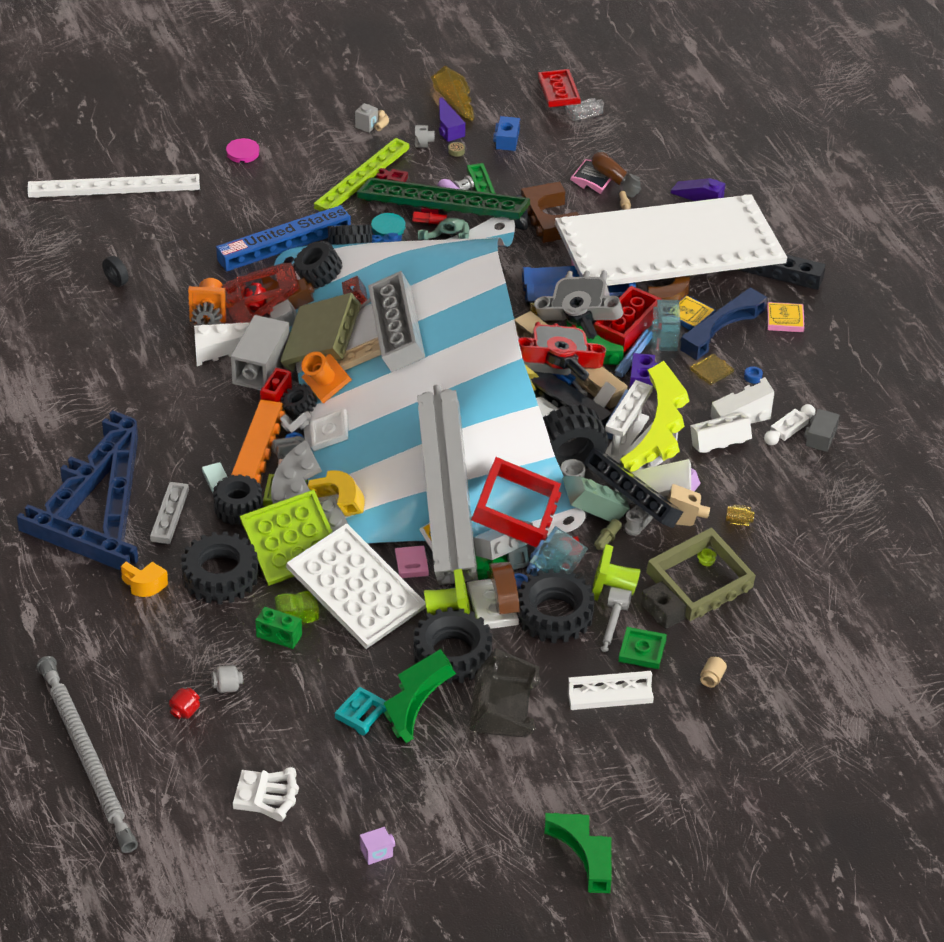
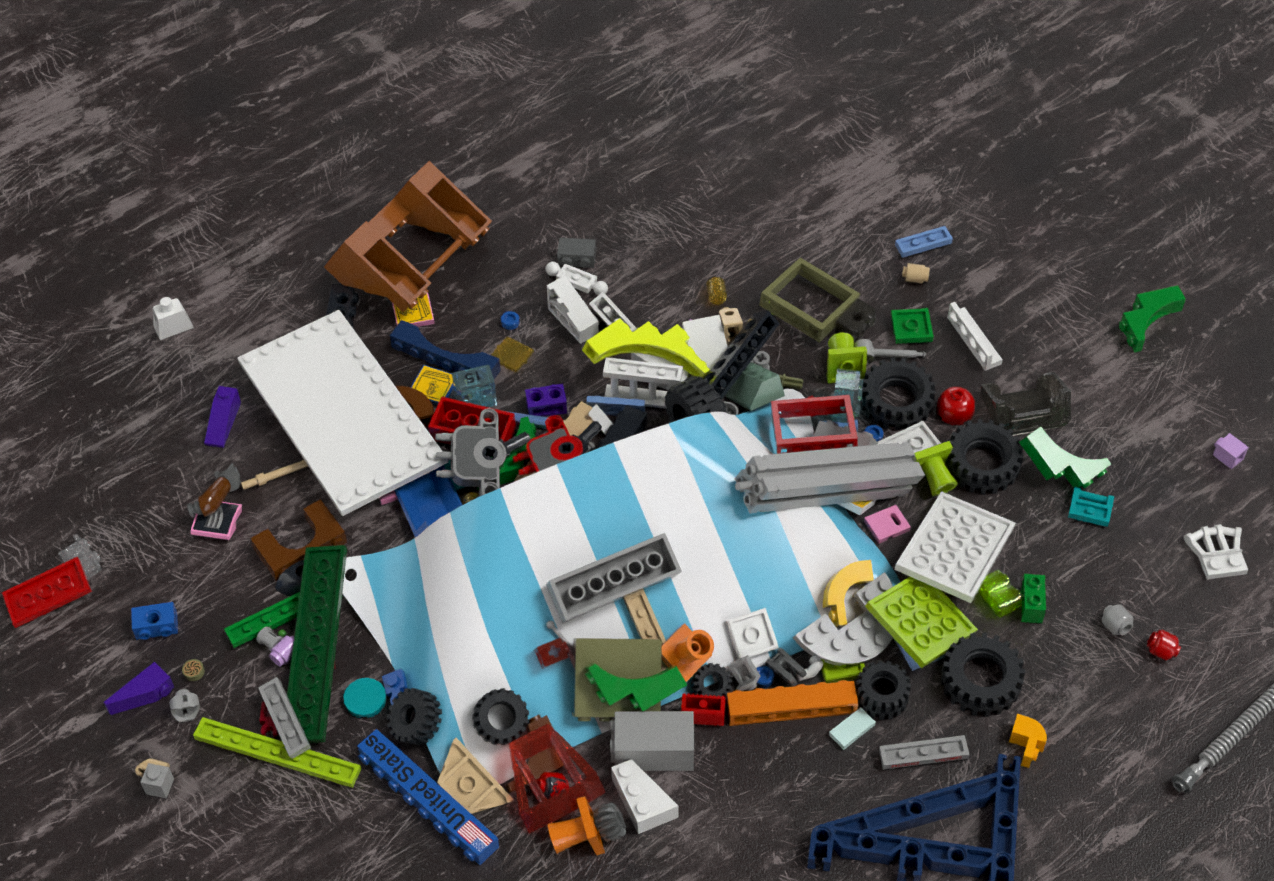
camera: 105 degrees left, 10 degrees up
light grey brick [269,299,297,327] -> none
red axle [412,212,447,225] -> none
sand green piece [418,218,469,240] -> none
clear yellow wedge [431,66,475,121] -> none
reddish brown arch [487,561,520,614] -> none
none -> white torso [153,297,194,340]
none -> light grey plate [258,677,311,759]
none -> dark orange brick [324,161,492,312]
none -> tan wing [437,738,513,814]
none -> green arch [585,663,687,711]
none -> medium blue plate [895,226,953,258]
none -> red cylinder [936,387,975,426]

